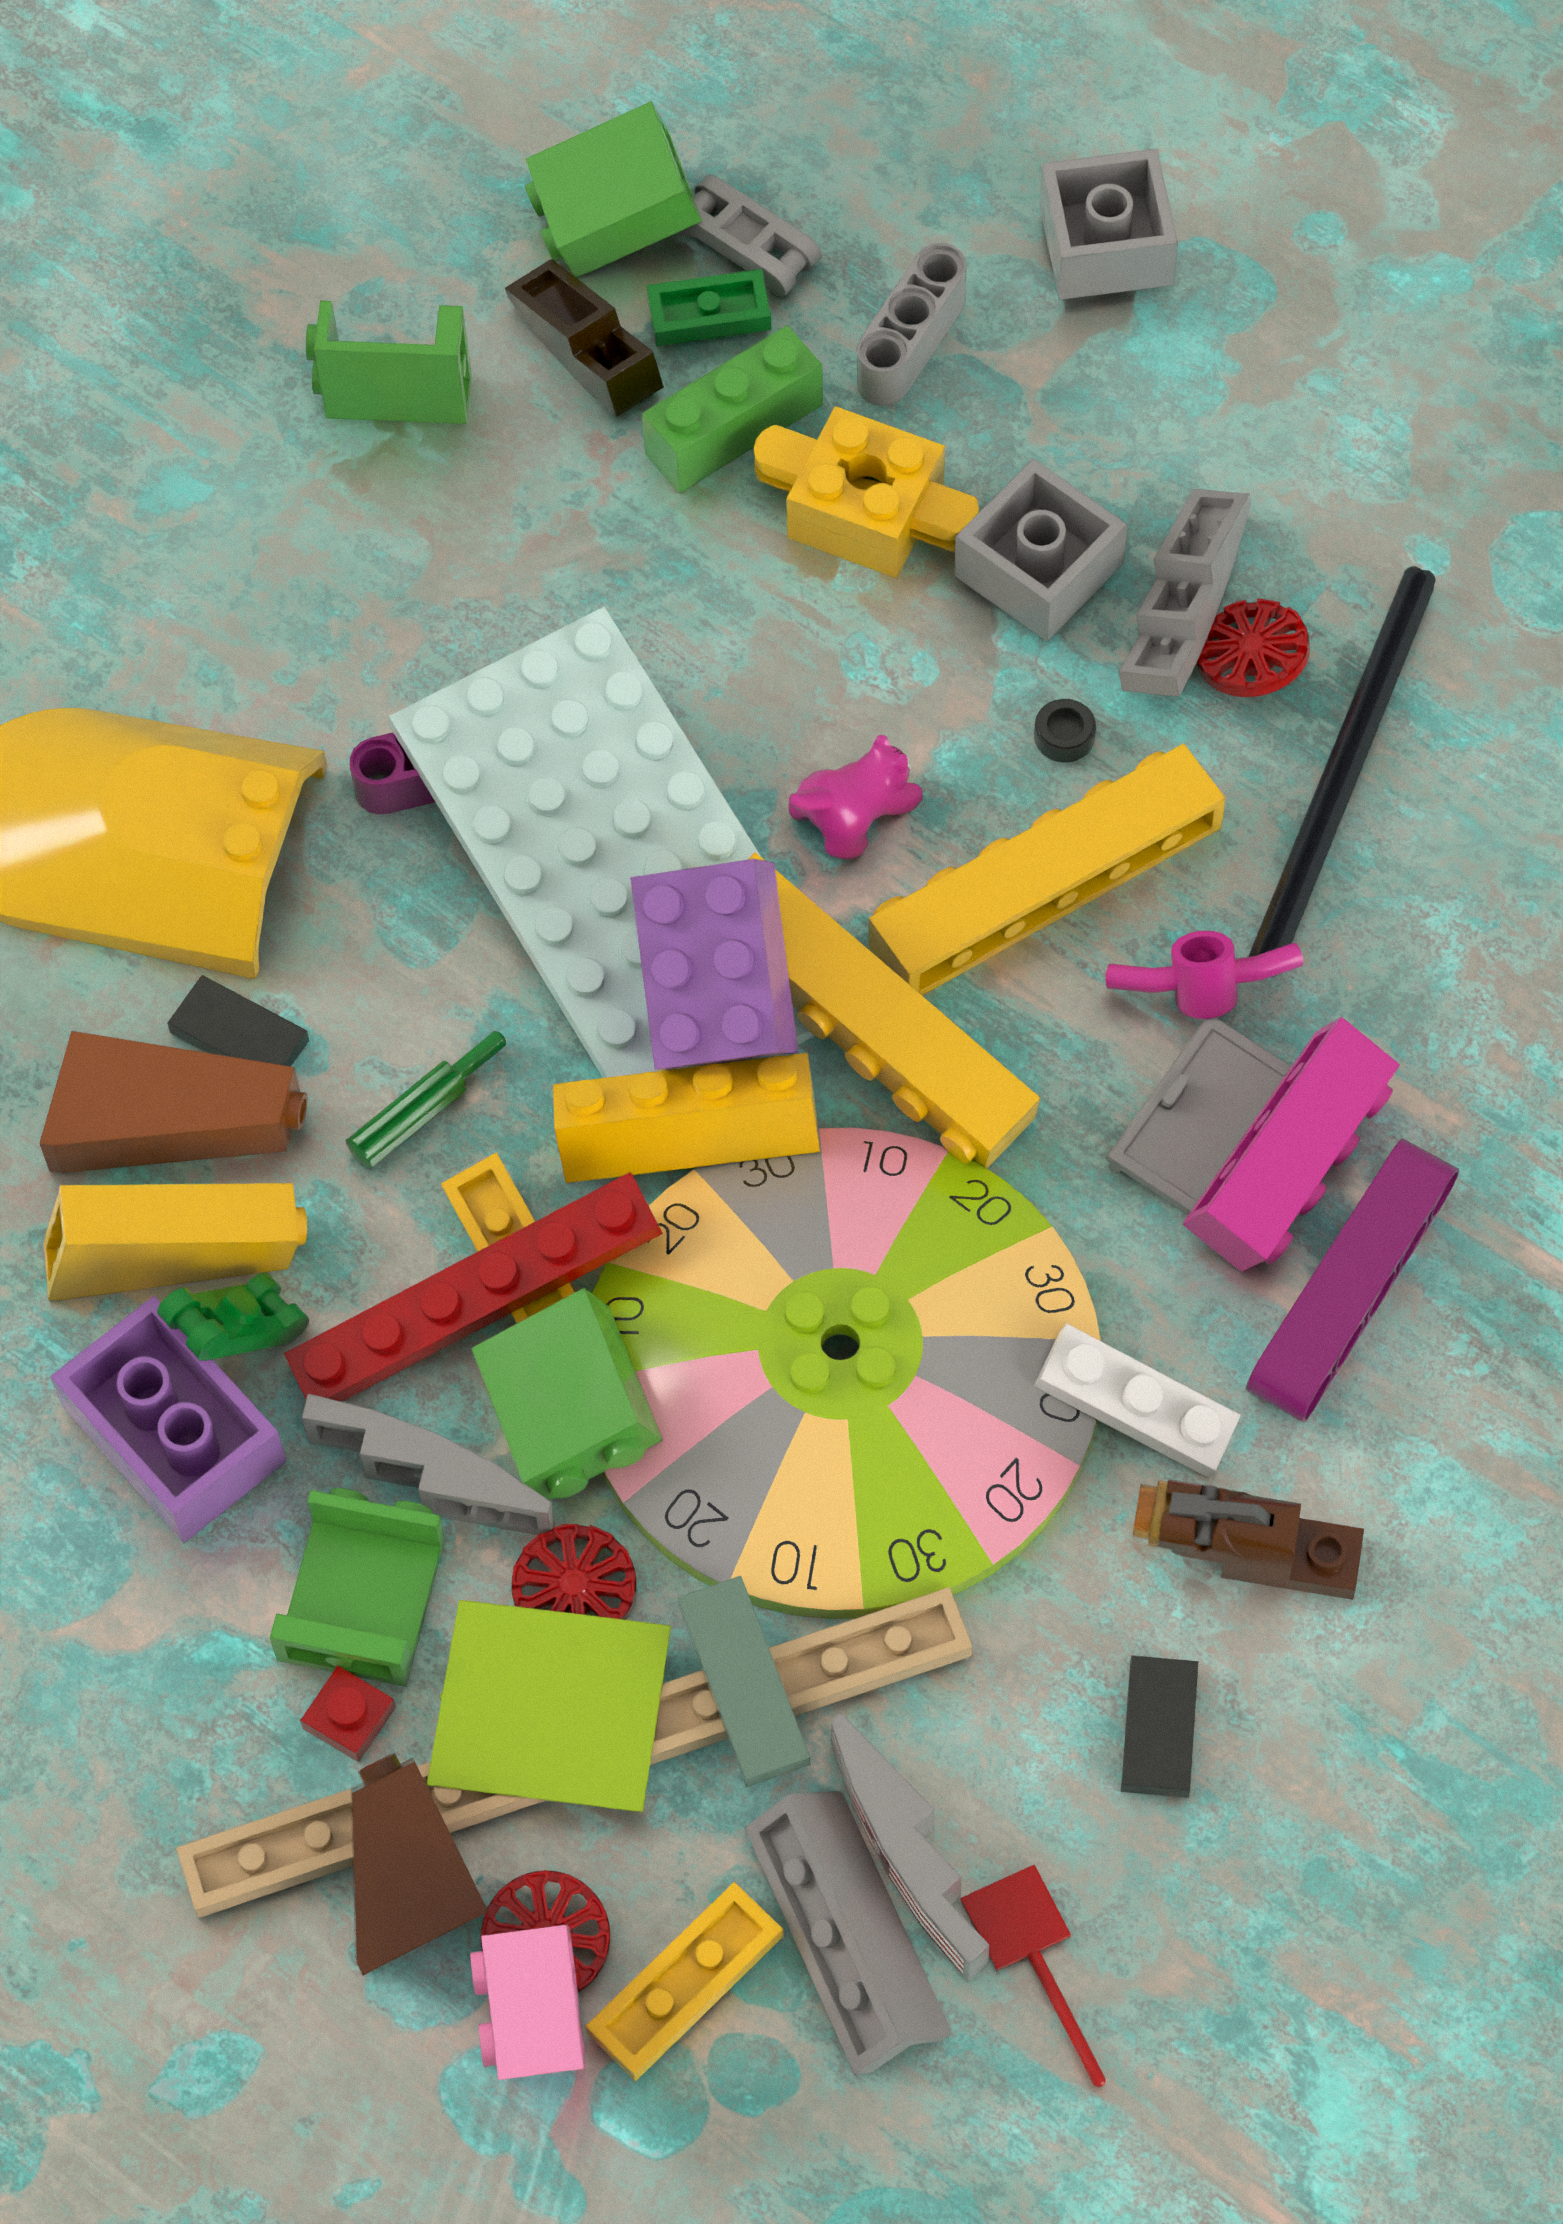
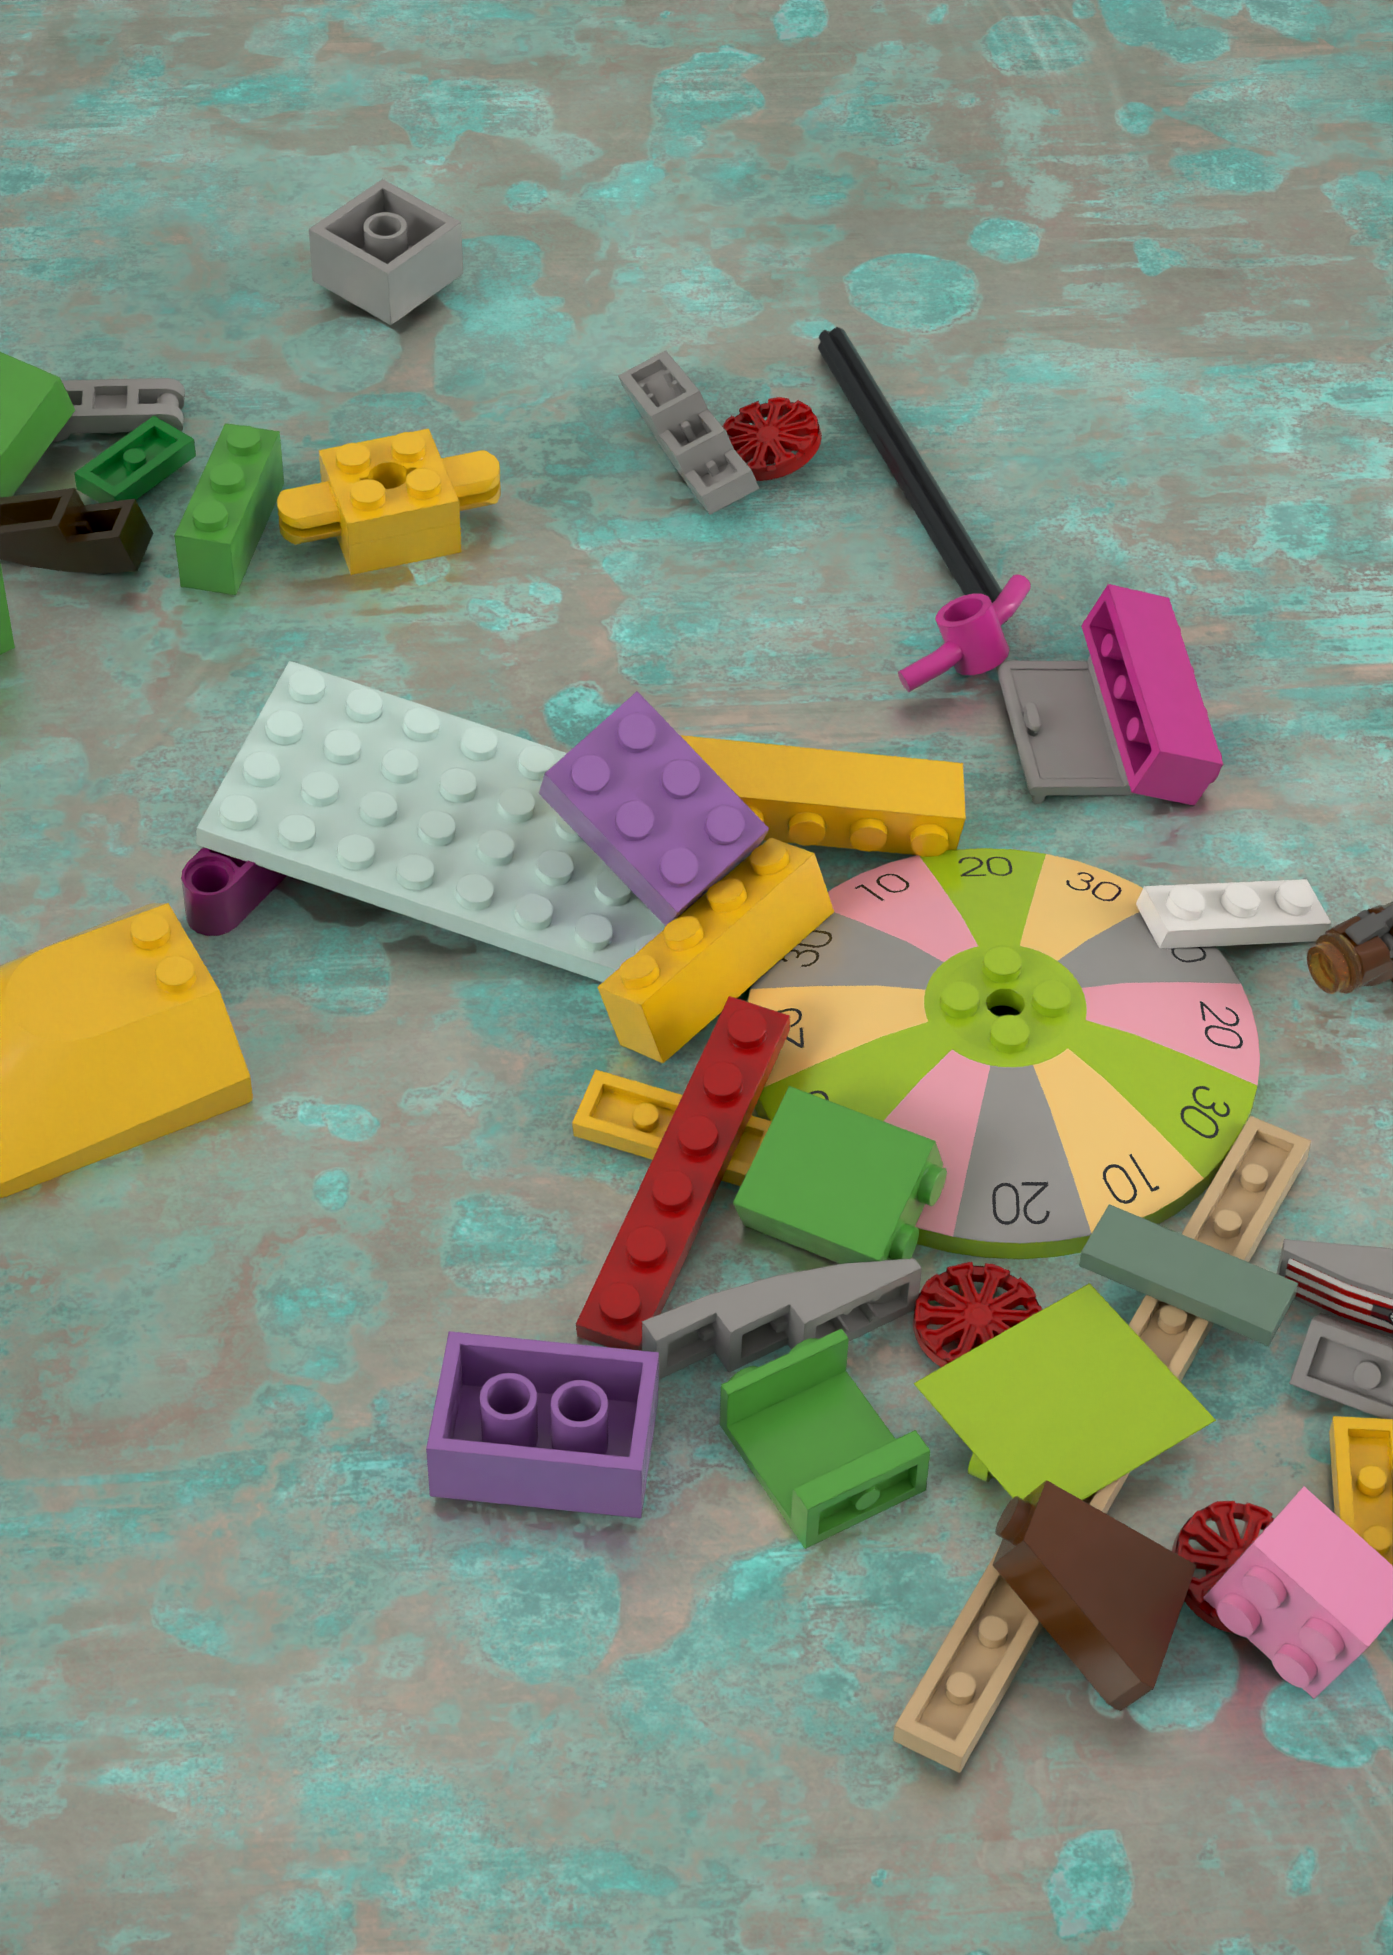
camera: 45 degrees left, 15 degrees down
dark orange slope [39,1031,308,1173] -> none
yellow slope [43,1183,307,1300] -> none
green plate [157,1272,309,1361] -> none
pearl dark grey tile [167,975,309,1066] -> none
red plate [300,1666,396,1762] -> none
green axle [345,1031,506,1170] -> none
dark pink animal [788,735,923,860] -> none
light grey beam [857,243,967,406] -> none
yellow brick [869,743,1225,996] -> none
light grey brick [954,458,1127,642] -> none
pearl dark grey tile [1034,699,1096,762] -> none
magenta beam [1246,1138,1459,1423] -> none

